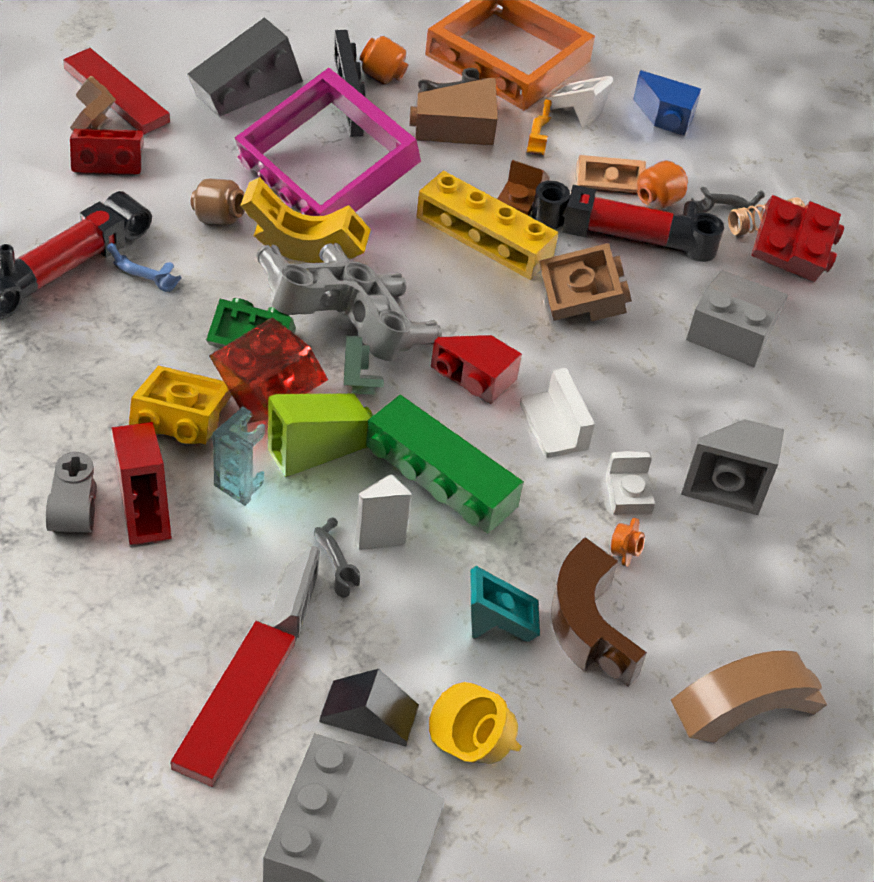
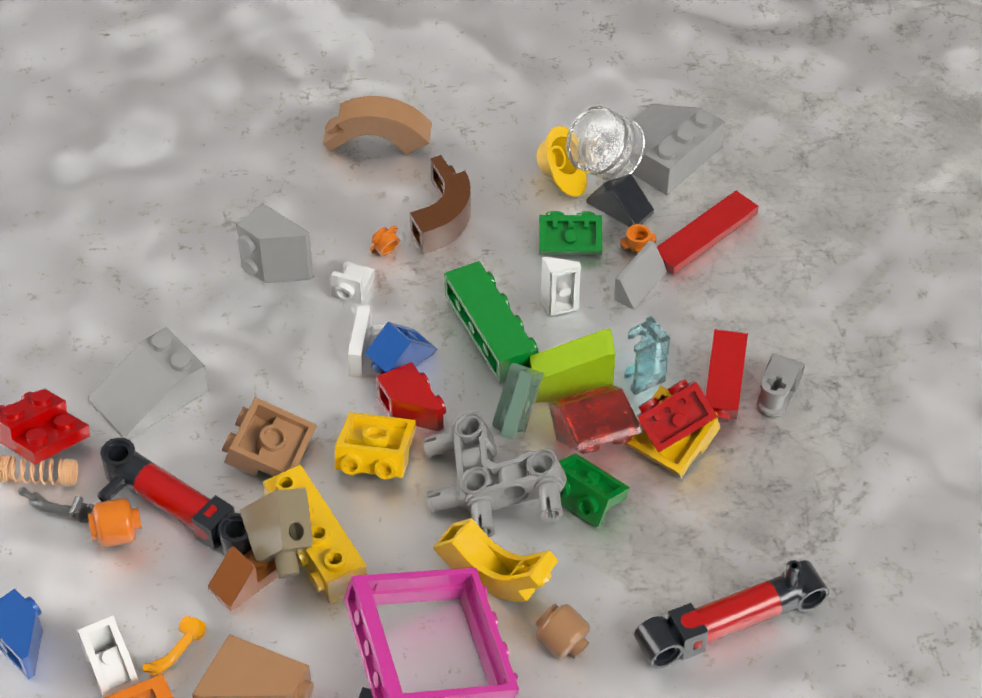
camera: 150 degrees left, 0 degrees up
medium blue piece [107,243,182,292] -> none
dark grey piece [314,517,360,598] -> none
teal slope [470,566,540,642] -> none
light nougat slope [576,155,646,194] -> none
none -> dark tan torso [240,487,313,579]
none -> yellow plate [334,412,416,479]
none -> blue slope [365,322,437,374]
none -> green bracket [539,211,602,255]
none -> clear wheel [566,106,645,181]
none -> orange plate [620,224,657,253]
none -> red bracket [635,379,718,453]

